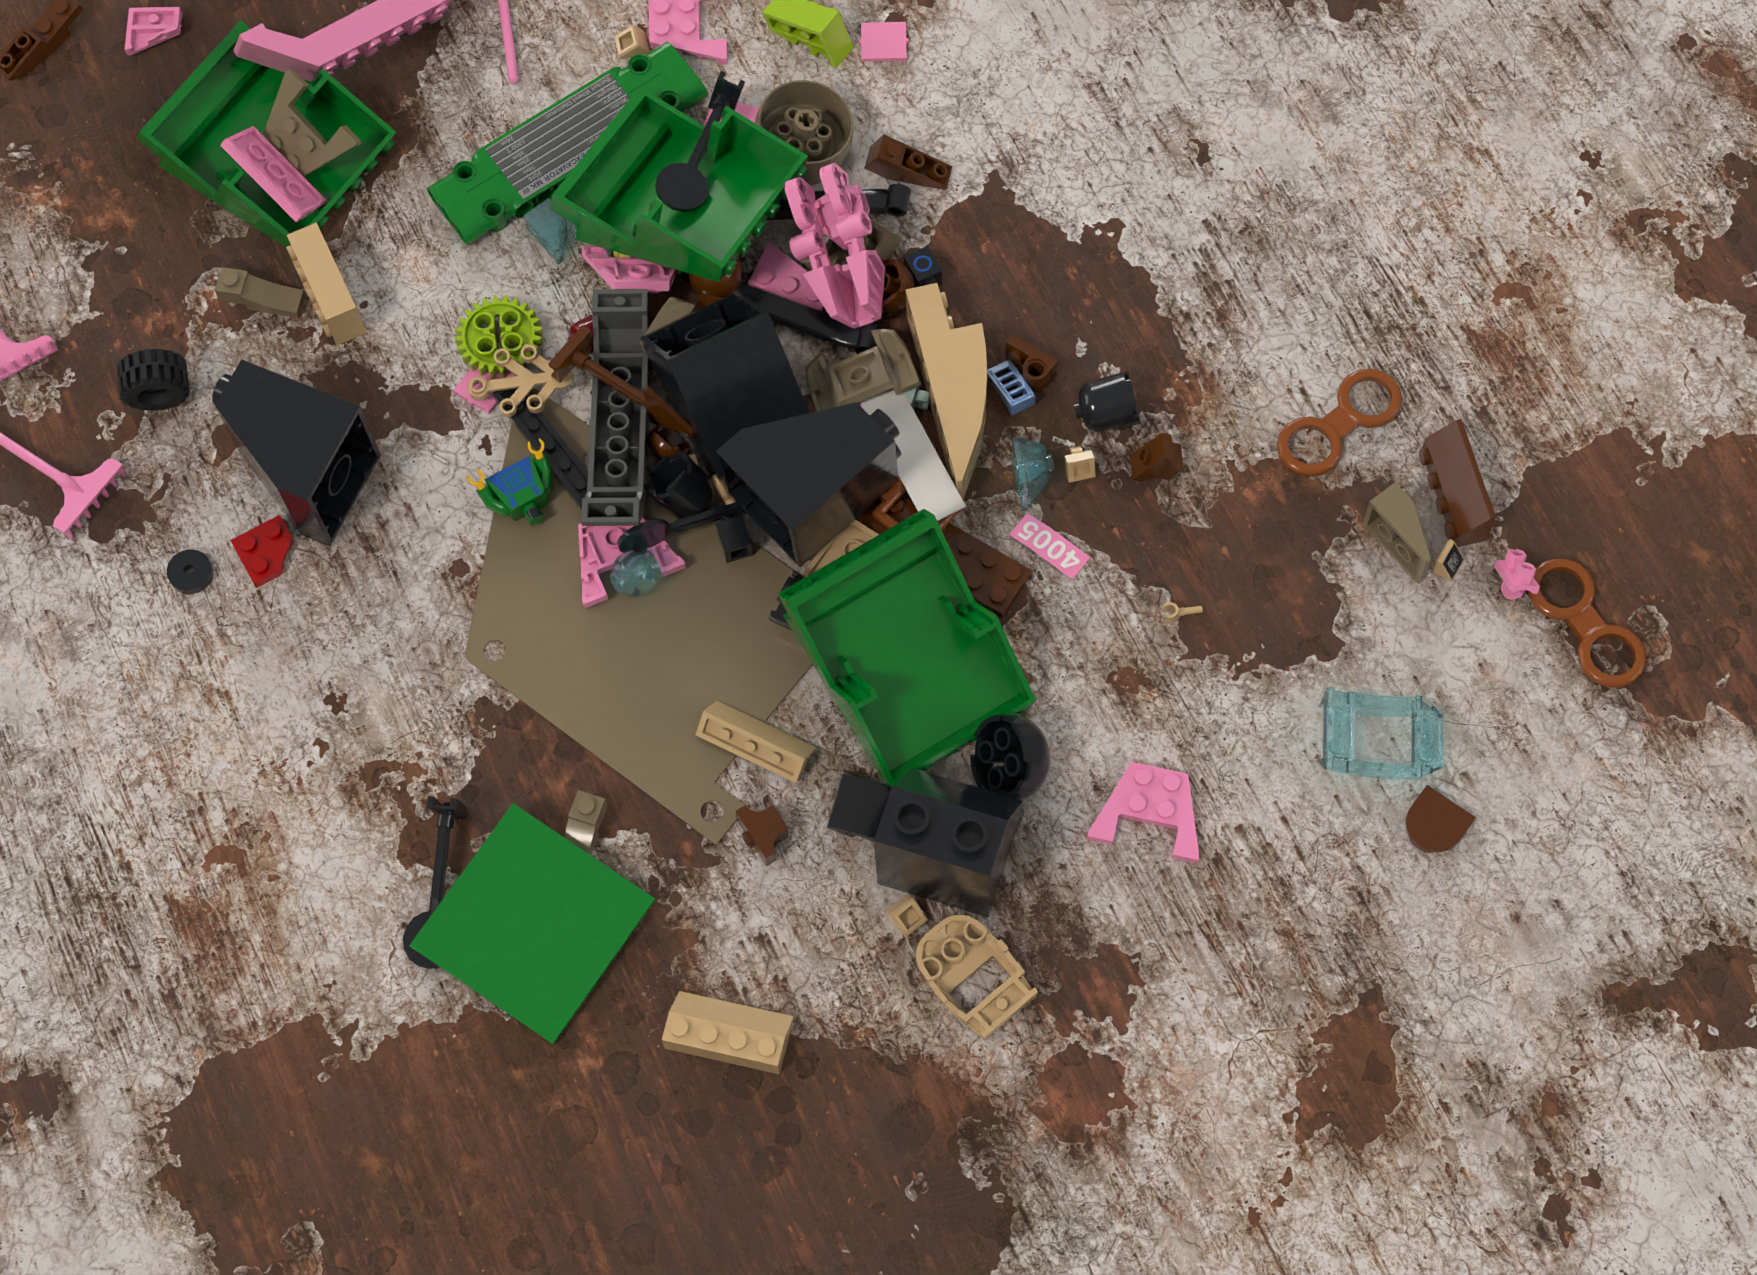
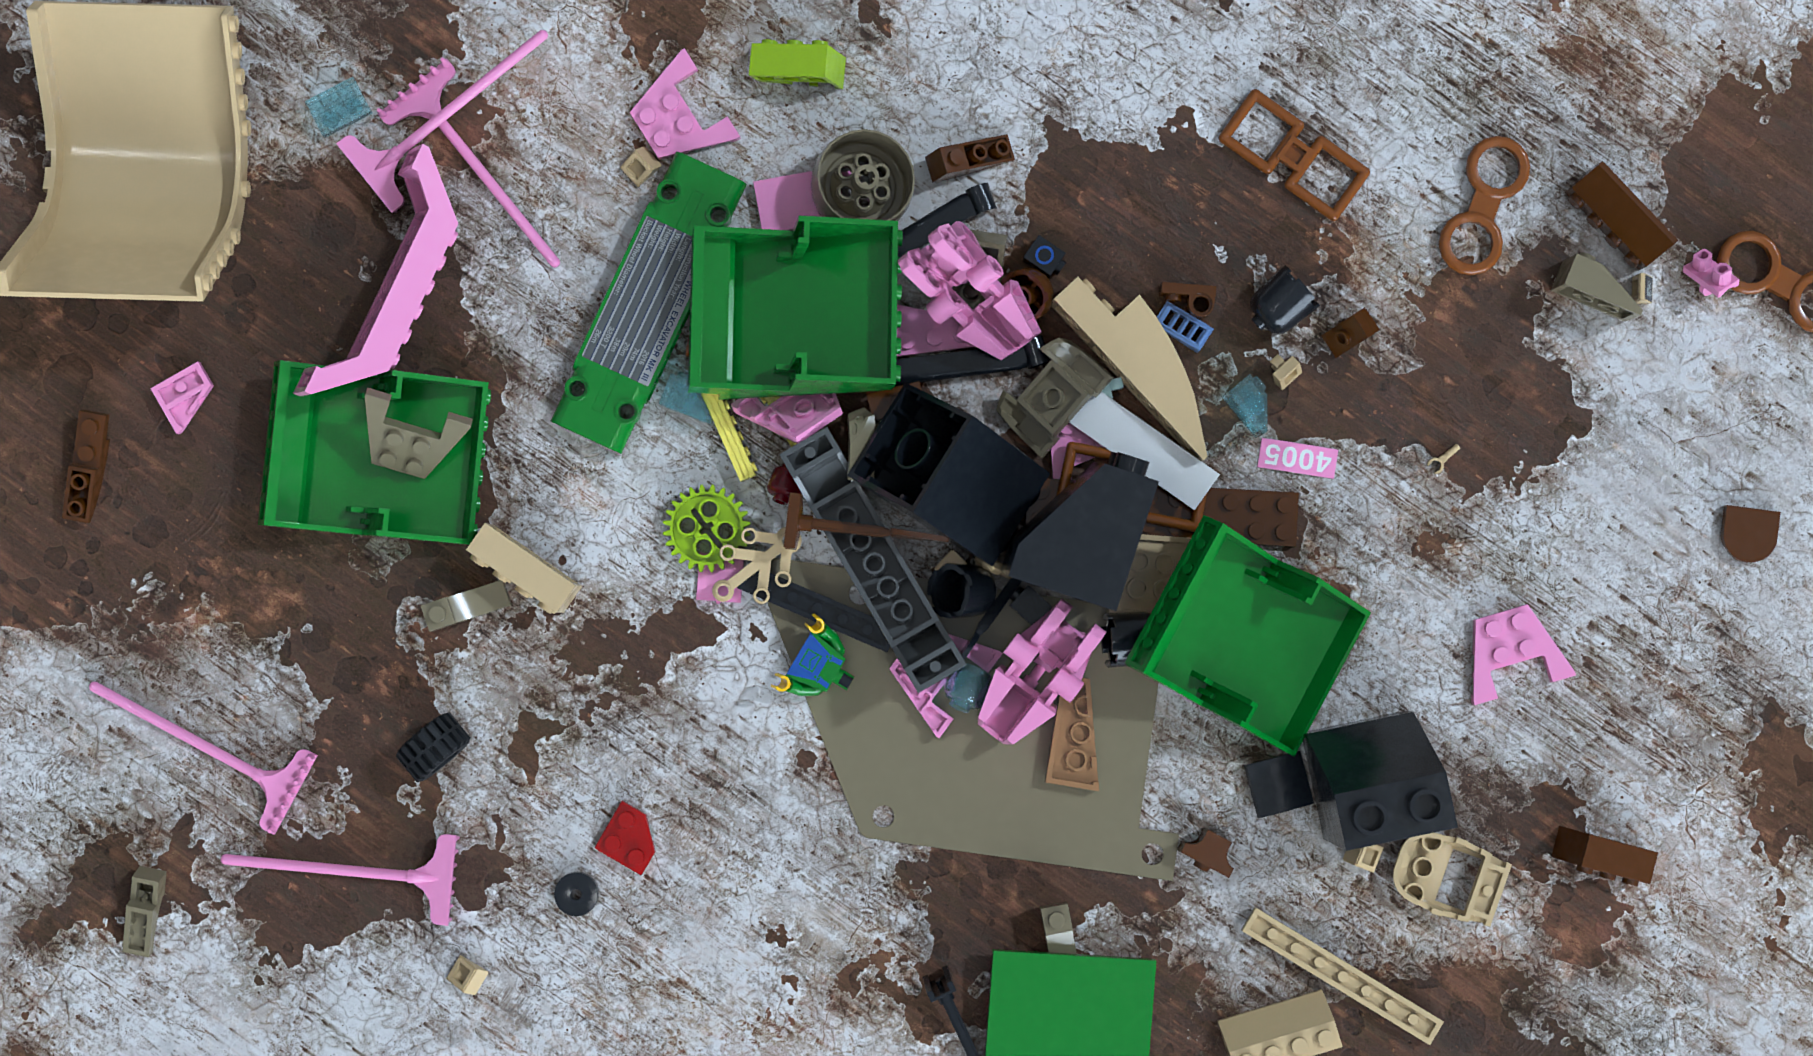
camera: 35 degrees left, 20 degrees up
black slope [212,359,381,546] -> none
bright pink plate [220,126,328,222] -> none
reddish brown hair [647,426,690,460] -> none
black piece [655,71,745,212] -> none
tan panel [695,701,816,783] -> none
bright pink piece [859,22,909,62] -> none
black cylinder [970,715,1050,800] -> none
clear light blue wedge [1318,687,1443,779] -> none
none -> tan slope [446,955,488,995]
none -> light yellow piece [701,393,758,482]
none -> bright pink piece [978,599,1106,744]
none -> medium nougat wing [1045,678,1099,791]
none -> dark orange bar [1218,89,1370,221]
none -> tan plate [1241,907,1444,1045]
none -> reddish brown wedge [1551,826,1658,887]

